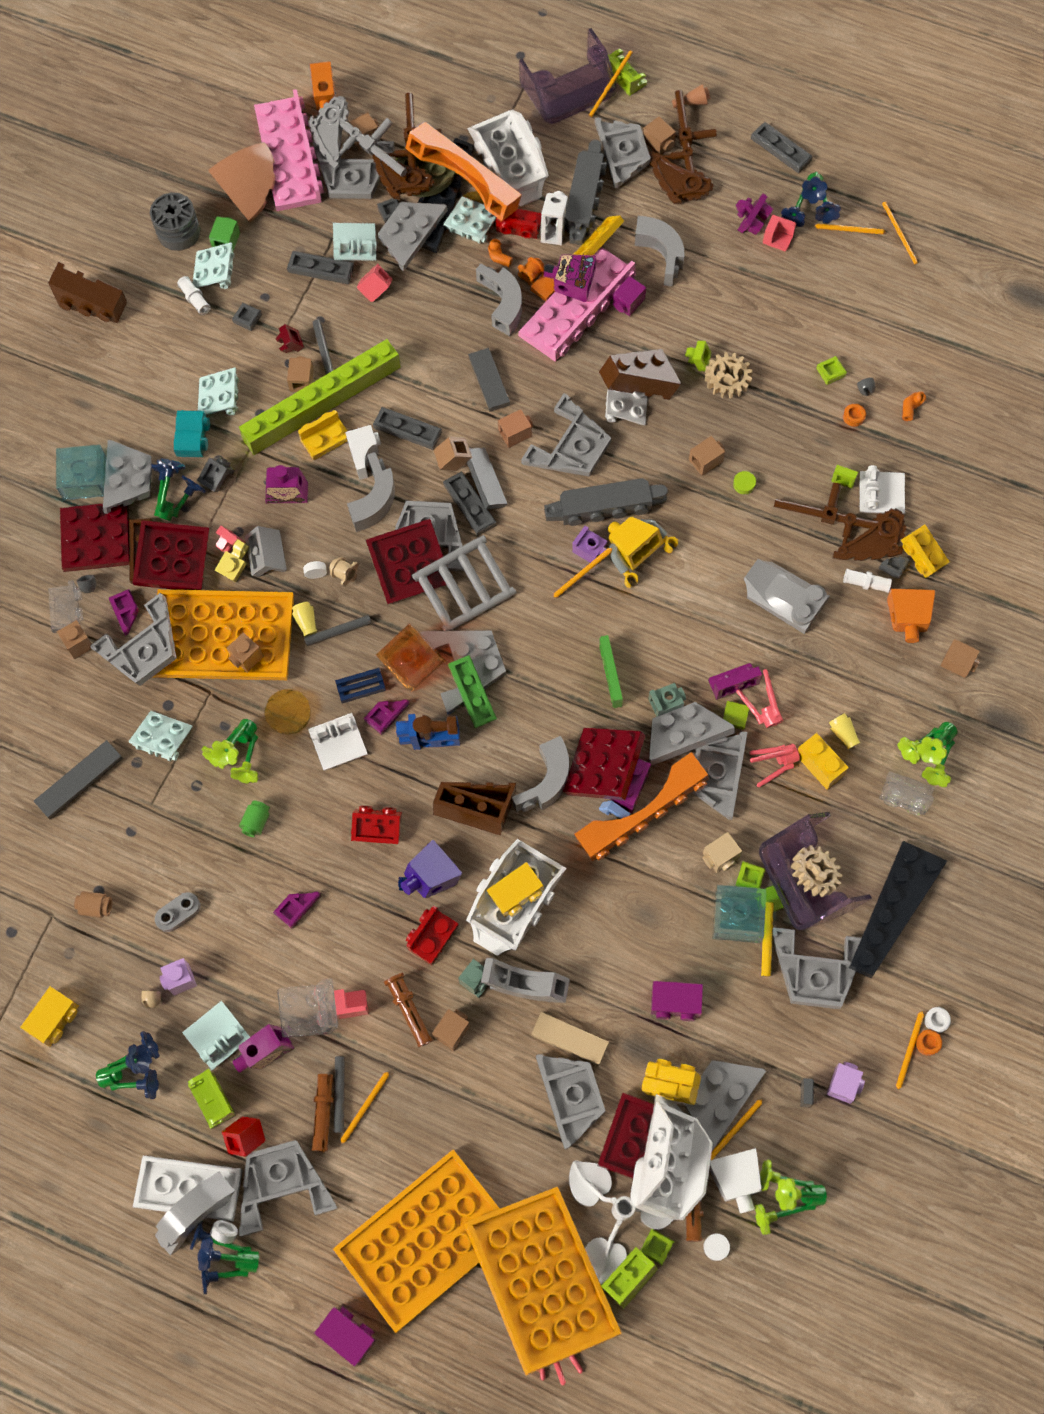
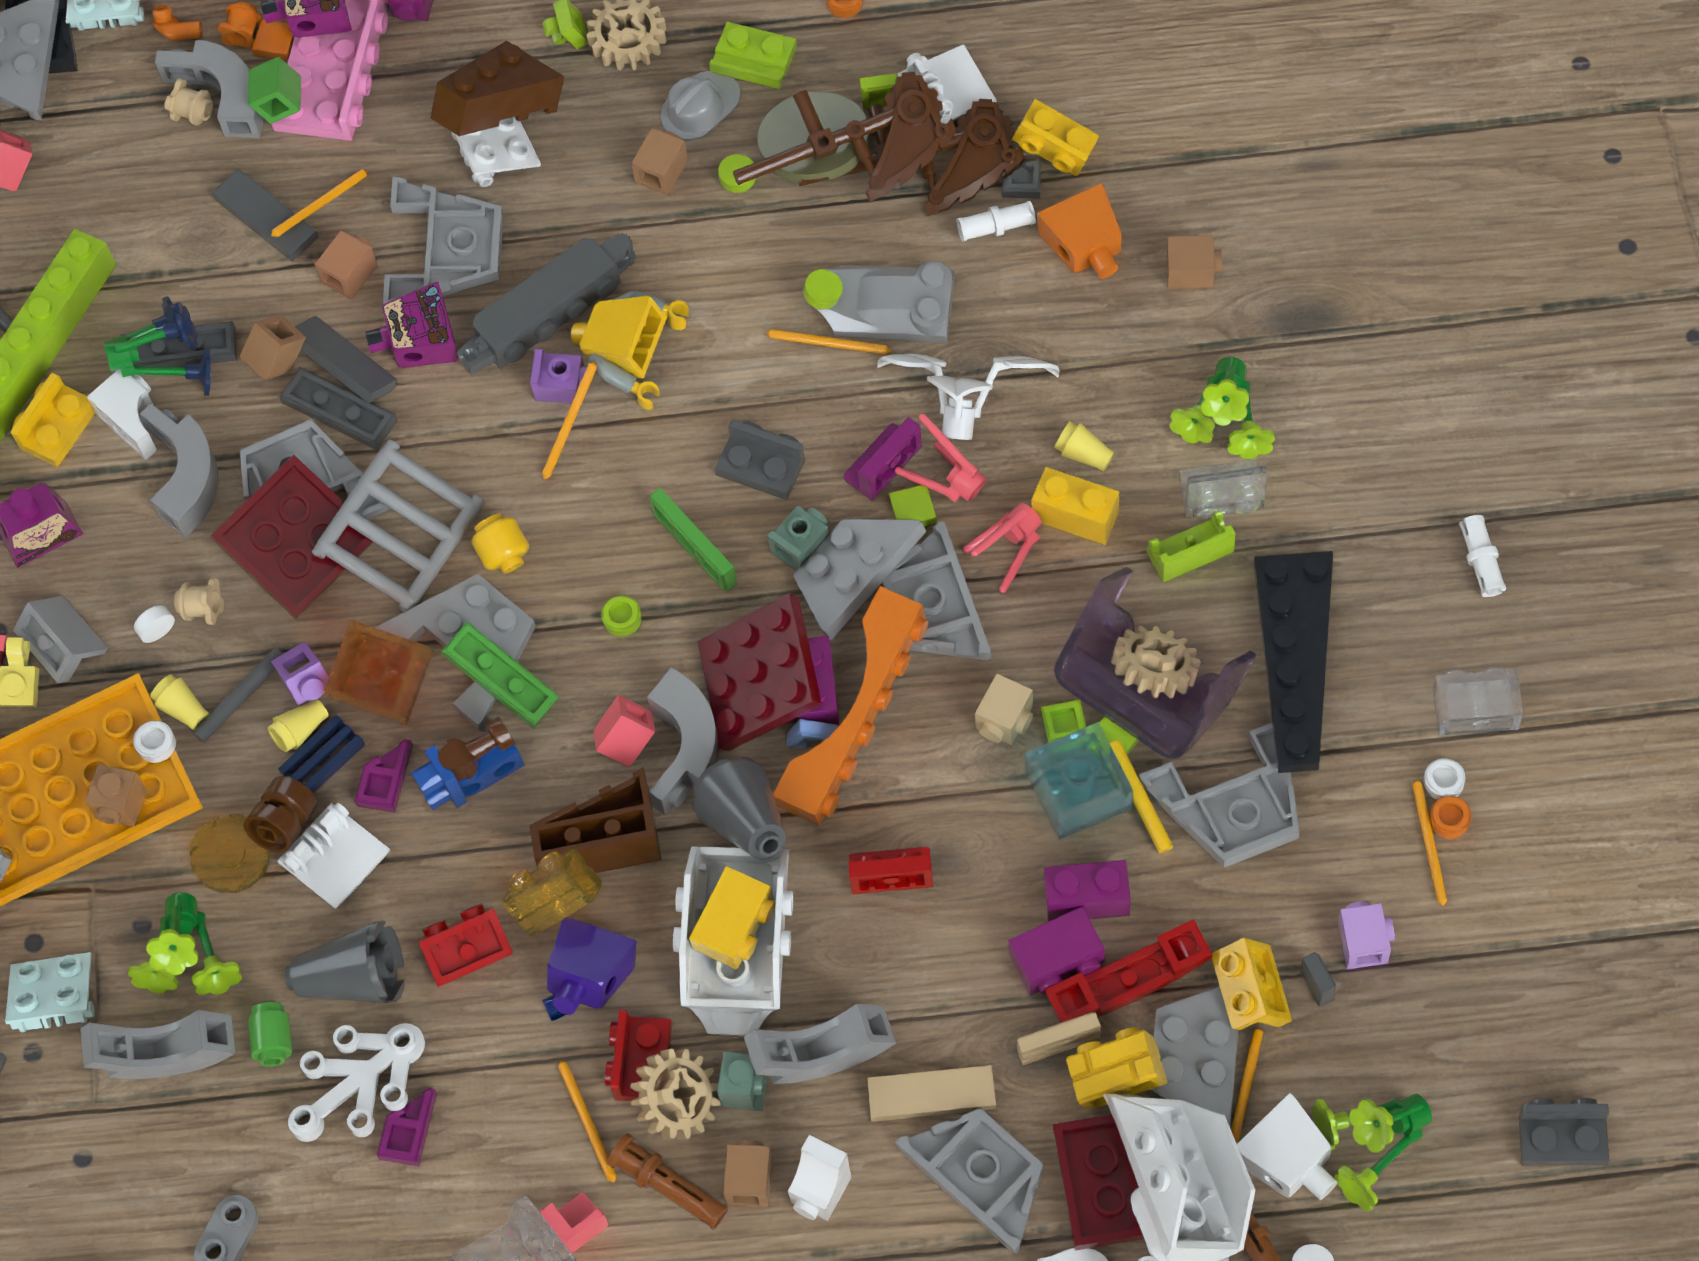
camera: 25 degrees left, 5 degrees down
none -> light grey arch [80,1010,235,1079]
none -> plant [103,296,211,396]
none -> white tile [133,721,176,763]
none -> tan brick [164,78,214,126]
none -> reddish brown wheel [244,776,317,853]
none -> bright green brick [248,56,301,124]
none -> light yellow cone [267,699,329,752]
none -> light orange axle [271,169,368,237]
none -> medium lavender brick [271,641,332,705]
none -> dark grey cone [285,920,405,1003]
none -> white plant [288,1023,425,1142]
none -> torso [365,282,459,368]
none -> yellow head [471,513,530,574]
none -> clear yellow brick [502,848,602,937]
none -> light orange axle [558,1060,617,1182]
none -> coral panel [593,694,655,766]
none -> lime tile [601,595,642,637]
none -> tan gear [630,1049,720,1140]
none -> light grey piece [661,71,741,140]
none -> dark grey cone [692,757,786,860]
none -> lime plate [709,21,797,90]
none -> dark grey bracket [715,420,805,500]
none -> reddish brown bar [733,72,956,202]
none -> olive tile [757,92,869,183]
none -> light orange axle [766,329,891,355]
none -> white arch [788,1135,852,1221]
none -> lime tile [803,269,843,309]
none -> red bracket [848,847,933,895]
none -> white plant [877,354,1060,440]
none -> tan tile [1017,1012,1101,1066]
none -> magenta brick [1044,860,1130,922]
none -> red slope [1044,919,1213,1023]
none -> lime hinge [1146,510,1236,583]
none -> yellow bracket [1212,938,1292,1030]
none -> clear brick [1433,667,1523,736]
none -> white pin [1459,515,1507,597]
none -> dark grey bracket [1519,1098,1609,1166]

